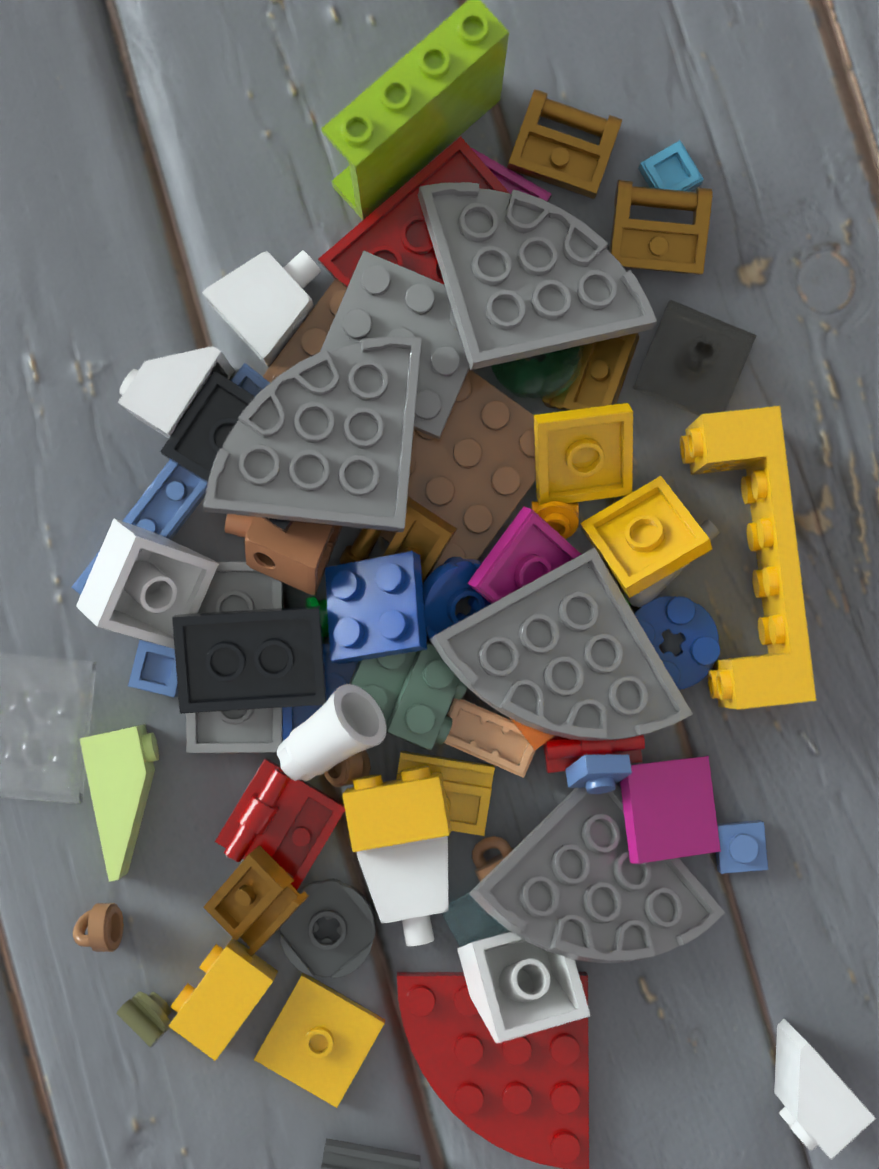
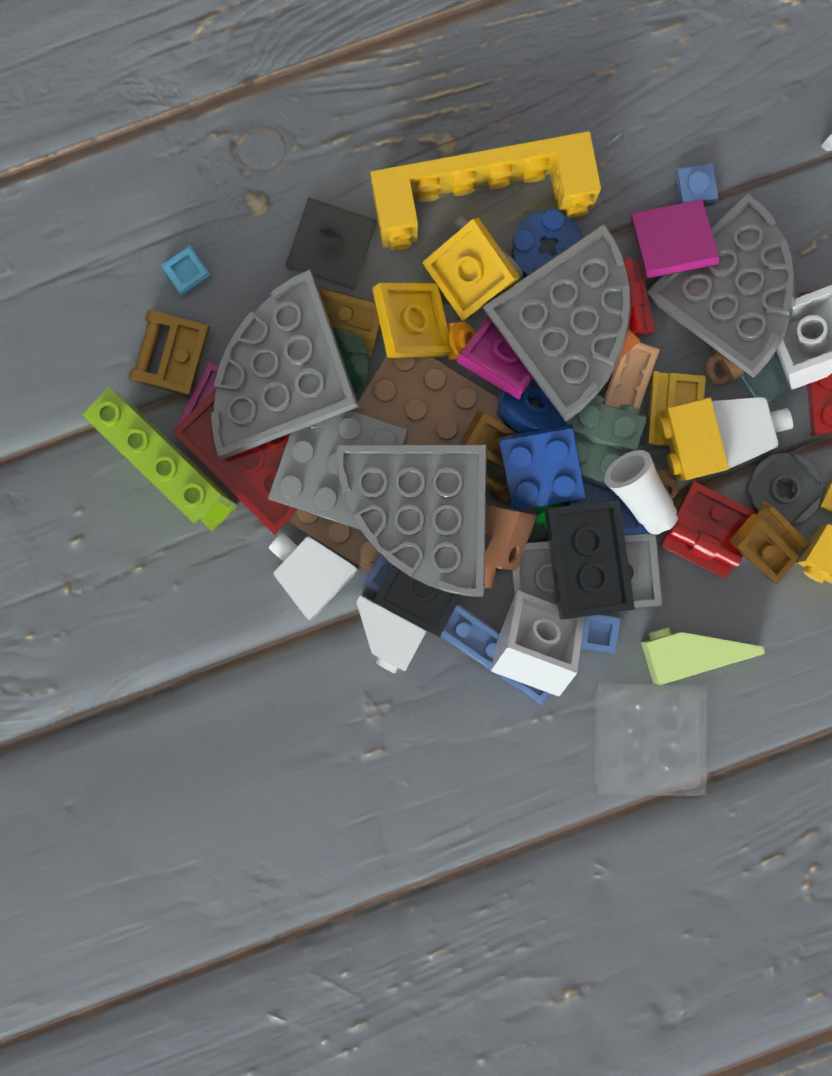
camera: 85 degrees left, 0 degrees up
medium nougat tile [73,903,124,952] -> none
medium blue plate [565,754,632,794] -> none
pearl gold plate [610,180,713,275] -> none

